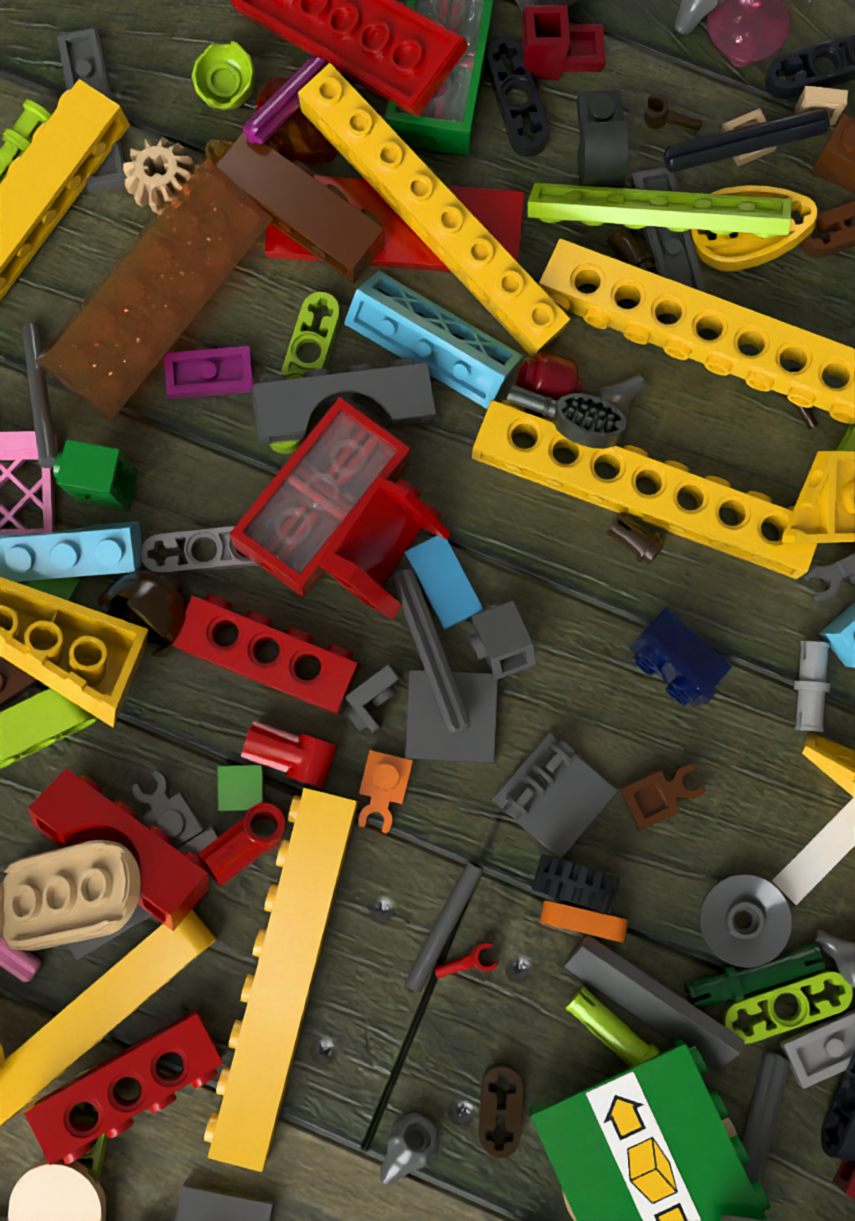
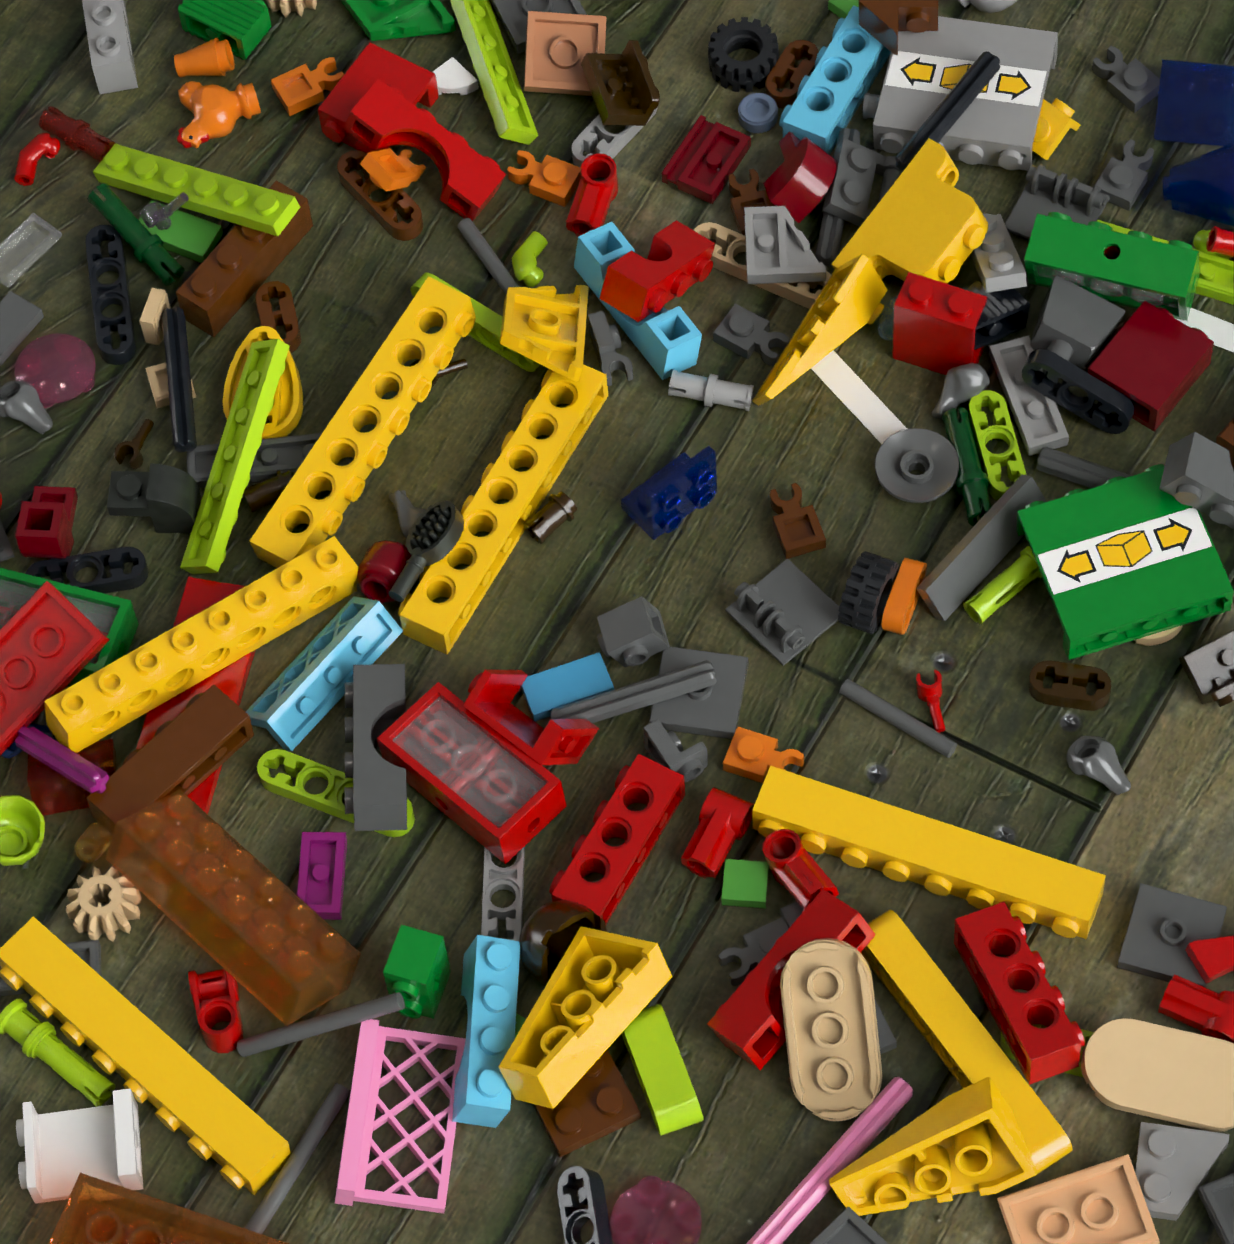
camera: 80 degrees left, 20 degrees down
none -> red piece [188,962,244,1053]

